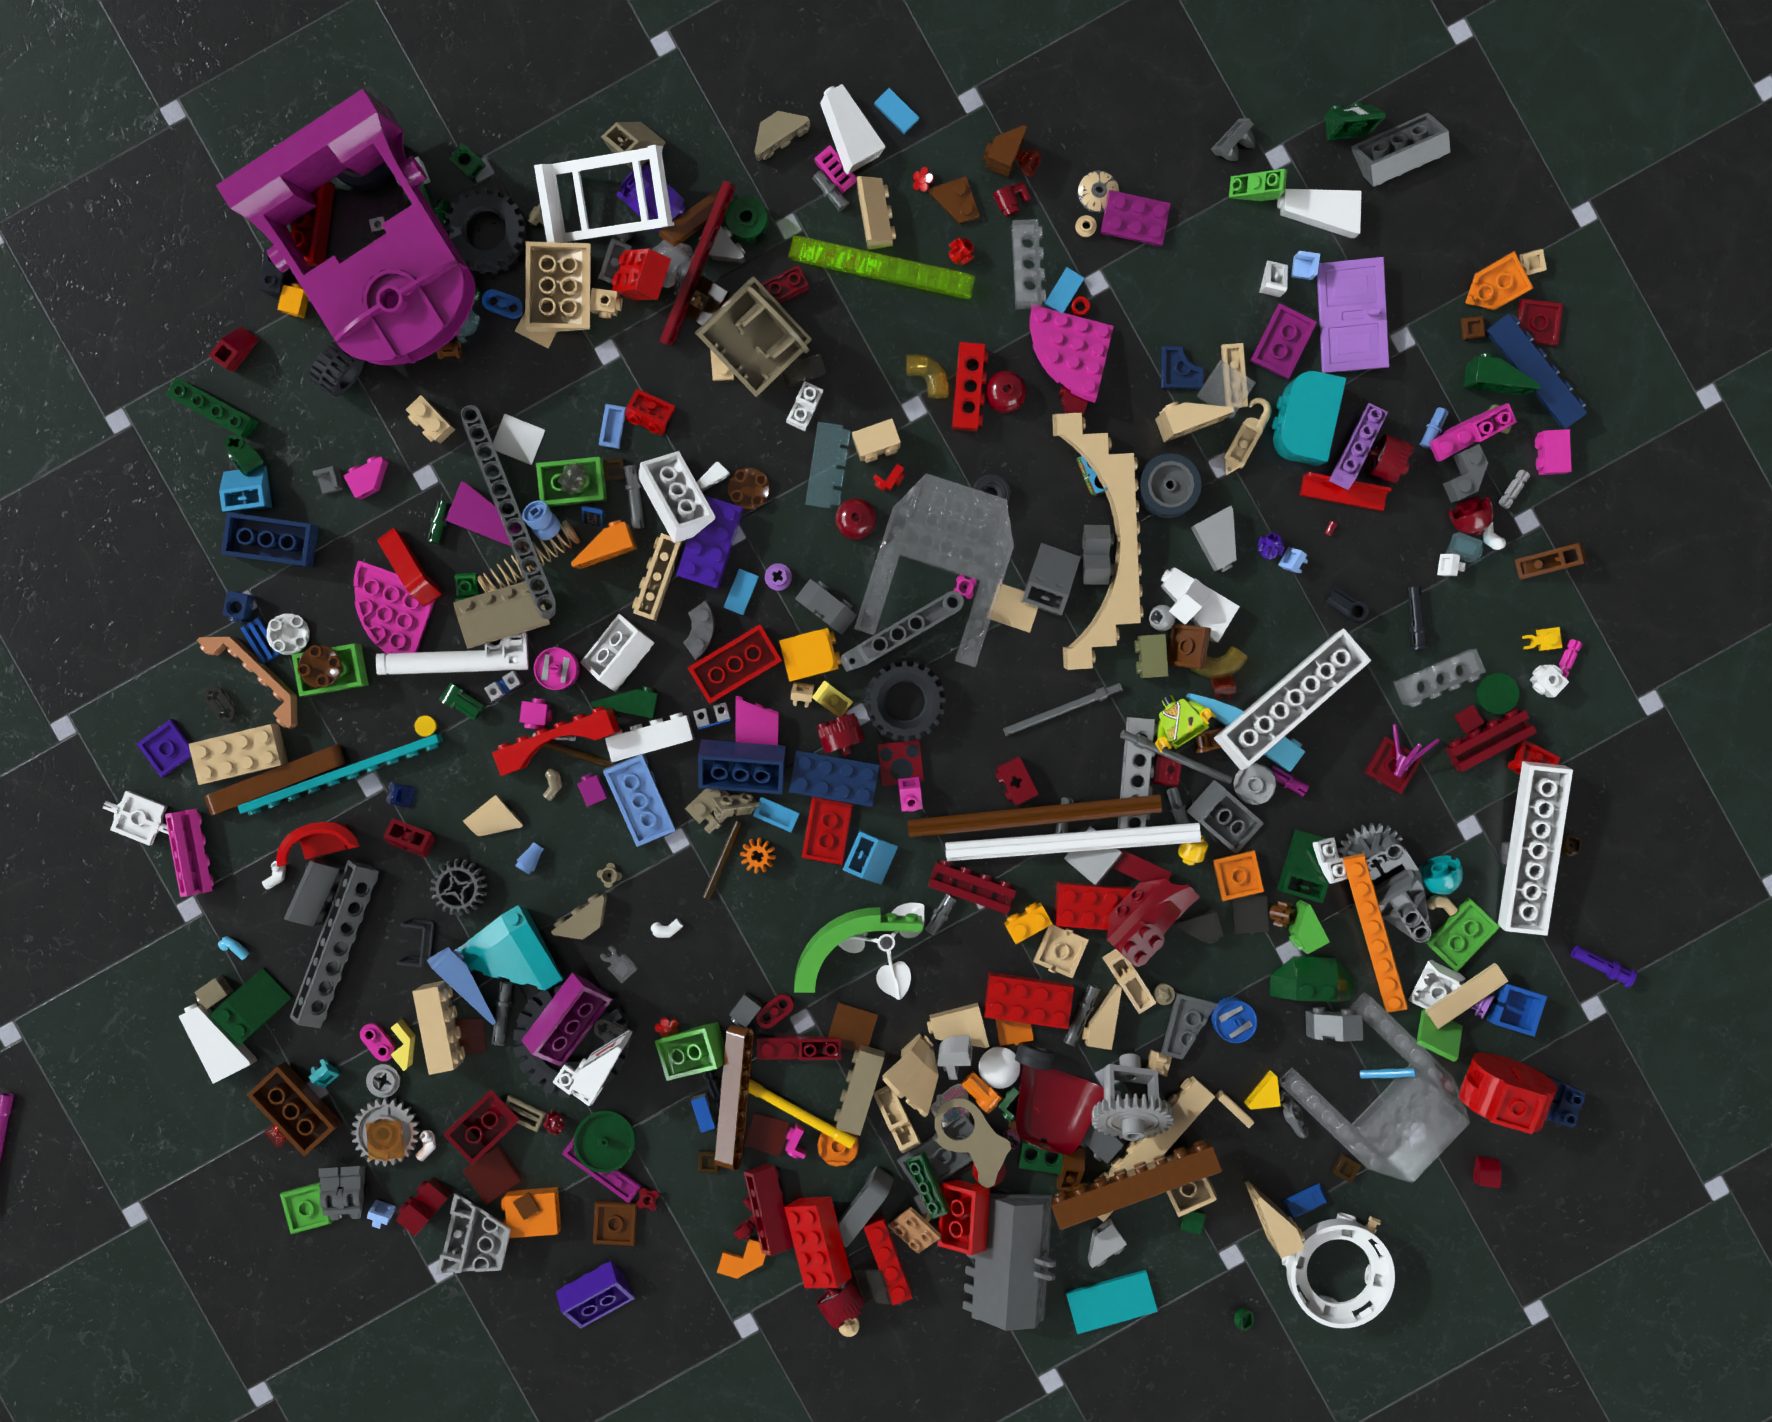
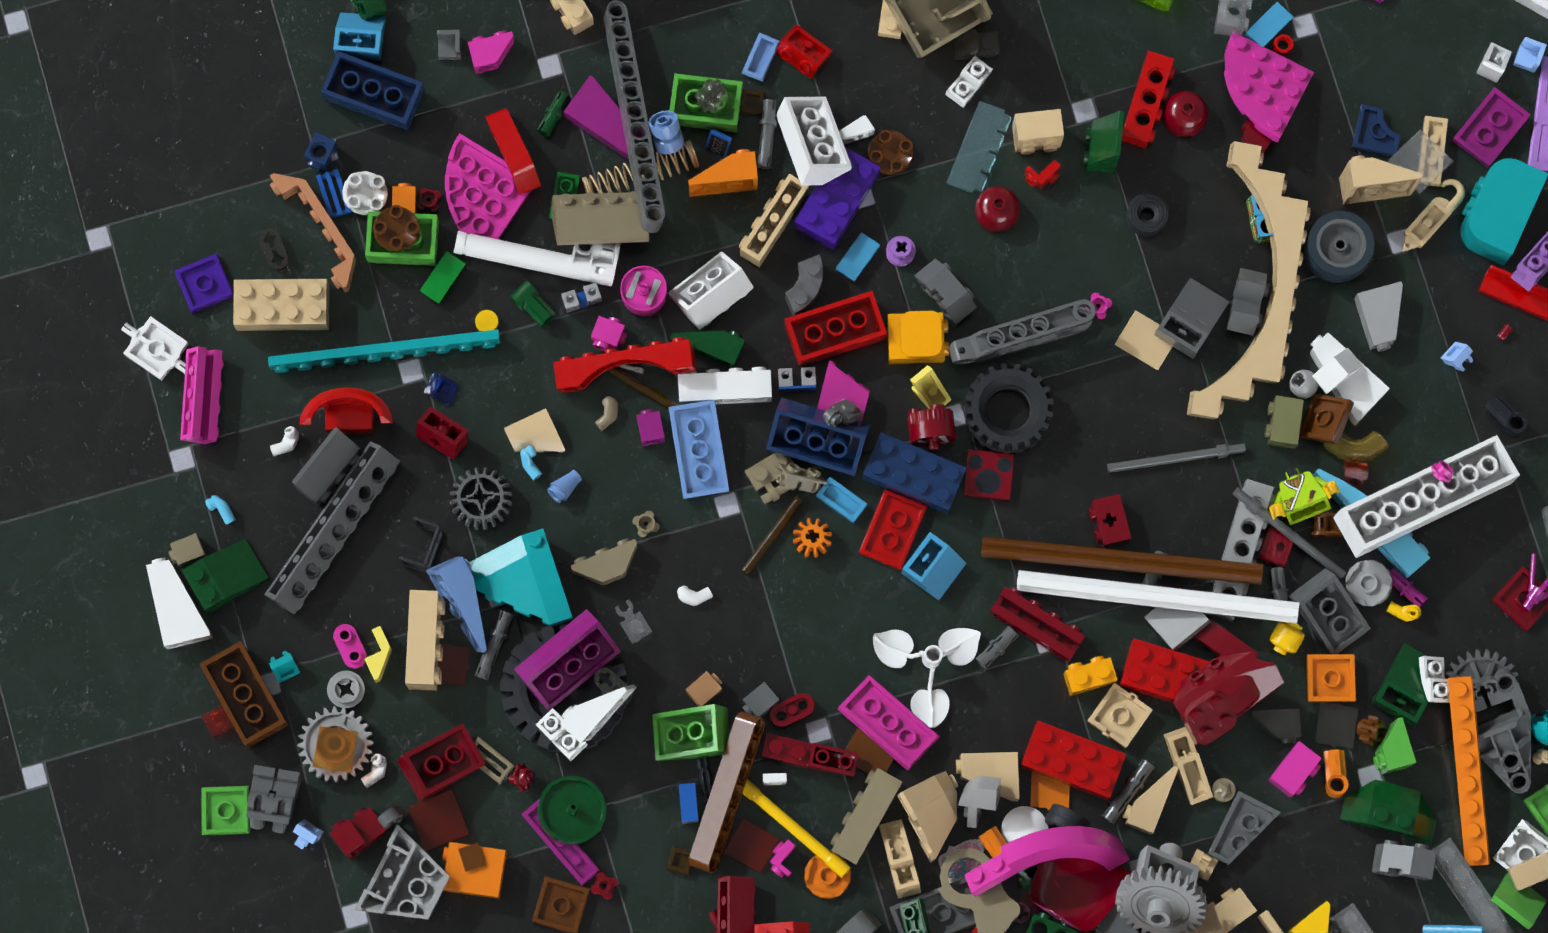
camera: 10 degrees right, 10 degrees down
reddish brown beam [204,744,347,816] -> none
white sticker [493,414,545,465] -> none
red plant [655,1018,679,1037] -> none
tan tile [790,682,814,707] -> none
bright green arch [794,907,923,993] -> none
clear wedge [854,474,1014,668] -> none
dark pink brick [898,777,923,812] -> none
clear yellow cylinder [906,355,949,399] -> none
blue piece [1211,997,1257,1043] -> none
dark purple gear [1258,533,1285,559] -> none
none -> dark grey beam [377,806,407,829]
none -> orange brick [392,183,417,214]
none -> dark red plate [417,188,441,212]
none -> green slope [420,251,466,304]
none -> medium azure arm [520,445,542,481]
none -> medium nougat brick [686,671,723,707]
none -> white tile [763,773,787,786]
none -> dark grey plate [823,399,863,427]
none -> dark pink tile [838,675,939,771]
none -> dark pink arch [964,826,1129,897]
none -> dark green slope [1083,111,1124,174]
none -> dark pink brick [1268,741,1322,798]
none -> orange piece [1323,749,1349,799]
none -> yellow arm [1386,601,1421,622]
none -> dark pink plate [1431,460,1454,483]

